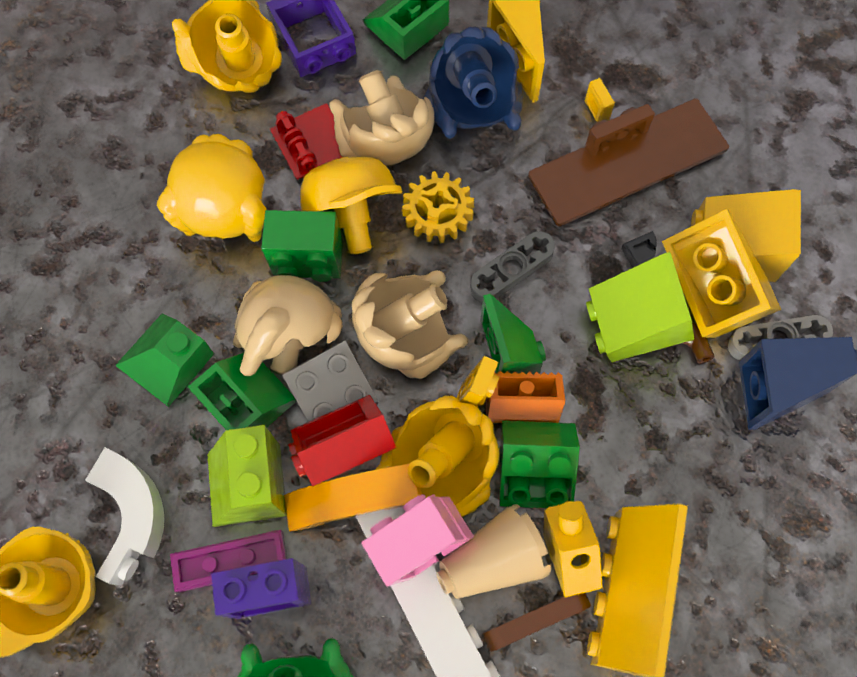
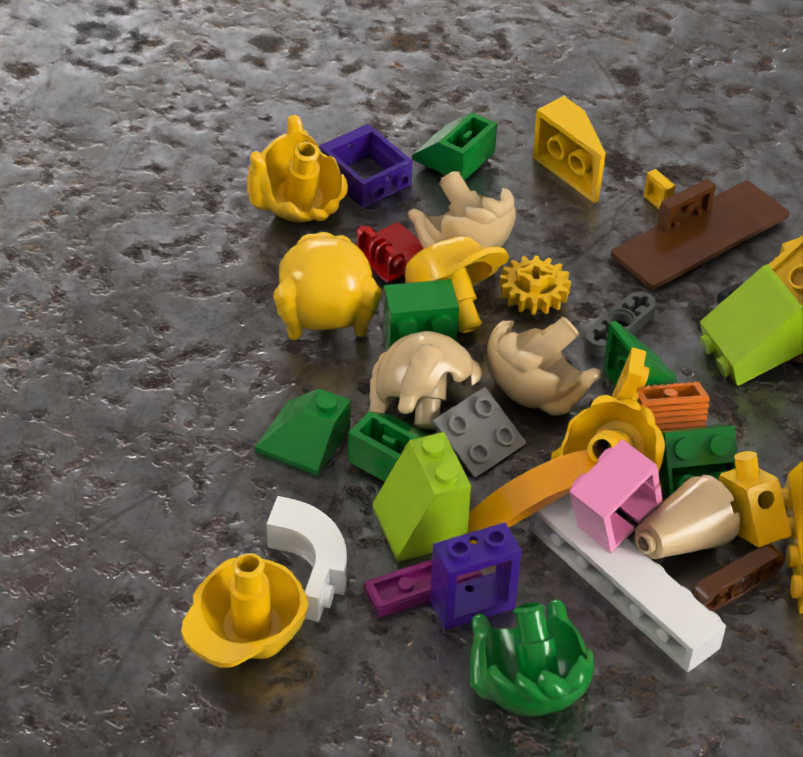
camera: 15 degrees left, 25 degrees down
red window [288,395,397,487] -> none
dark blue piece [423,26,523,138] -> none

